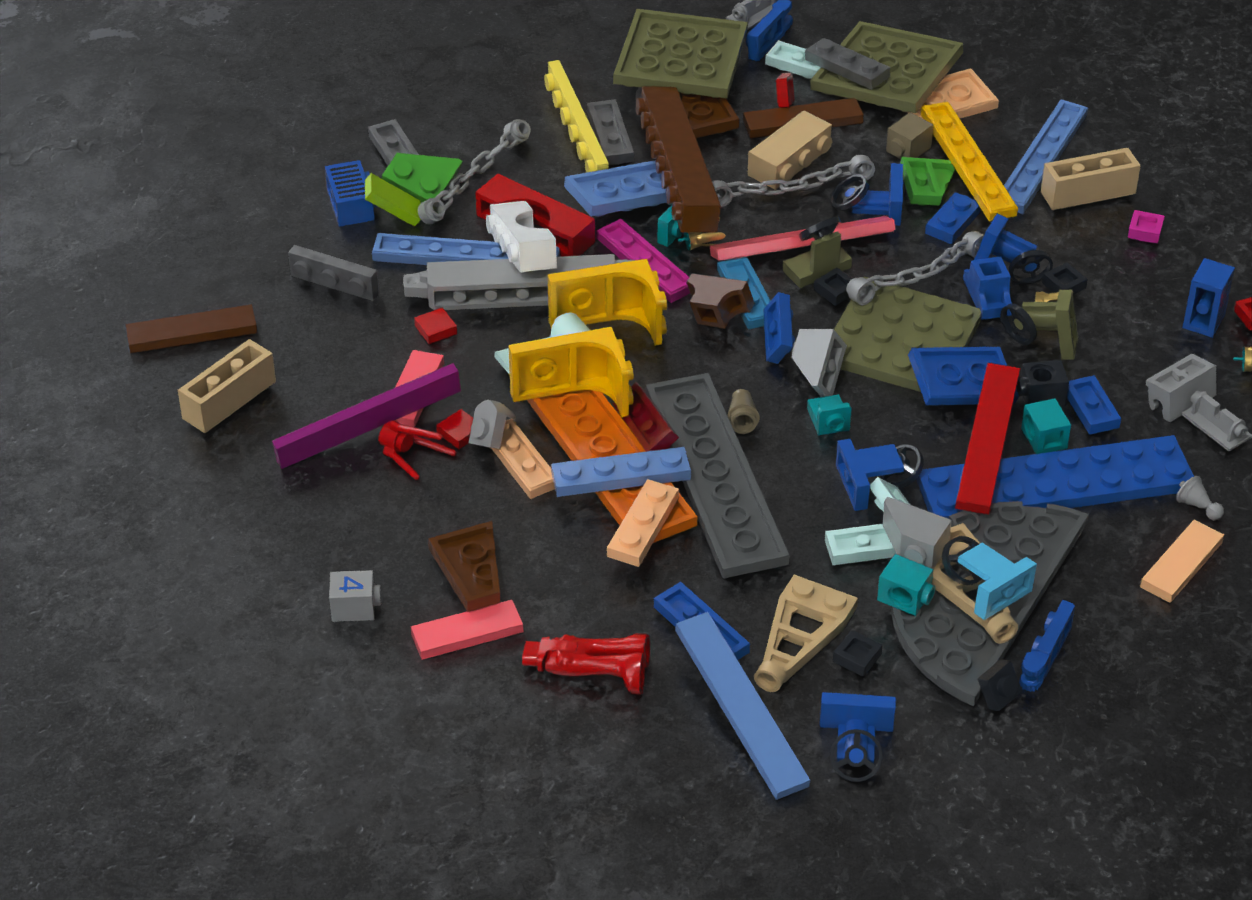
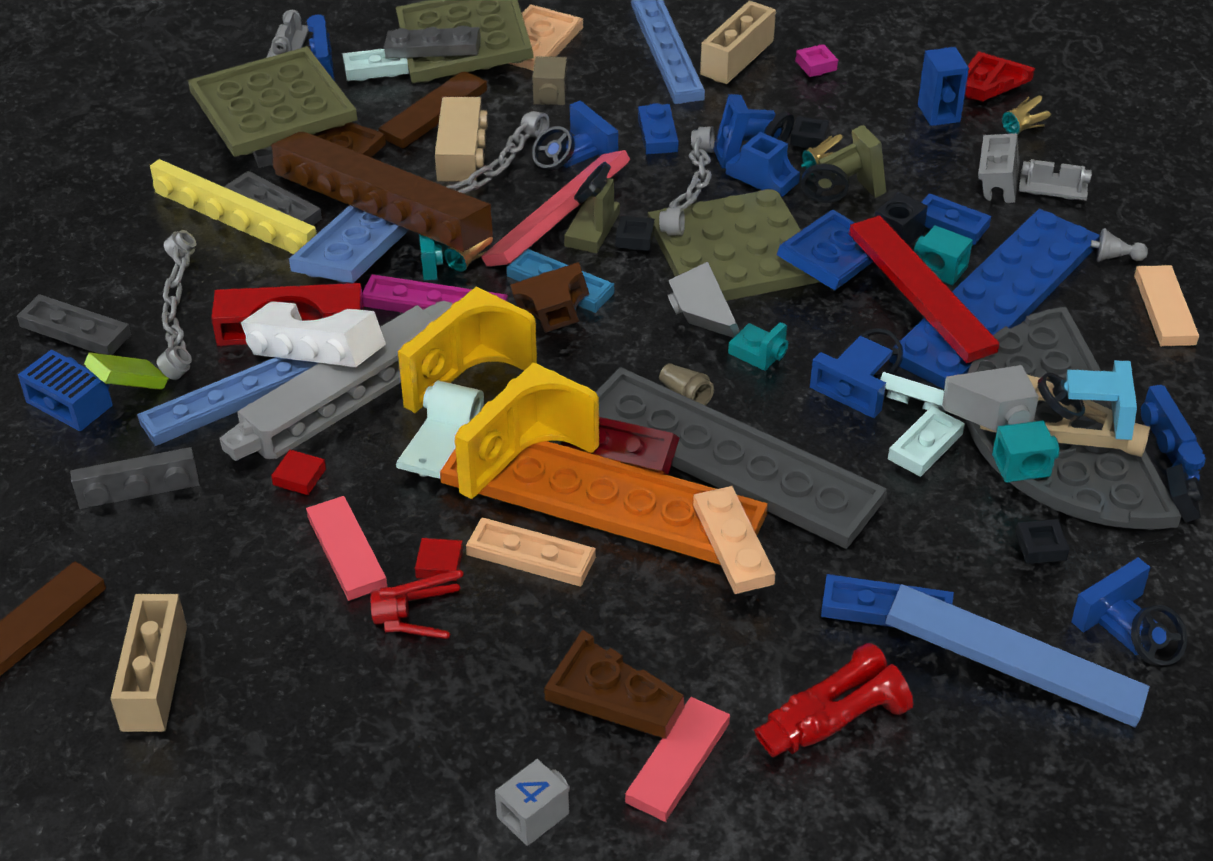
camera: 40 degrees left, 0 degrees up
magenta tile [272,363,461,469] -> none
bright green wing [381,153,463,203] -> none
light grey plate [468,399,516,449] -> none
medium blue plate [551,447,691,497] -> none
tan plate [754,575,858,692] -> none
blue plate [763,292,795,364] -> none
red tile [776,73,795,107] -> none
bright green wing [900,157,955,206] -> none
yellow tile [920,102,1018,221] -> none

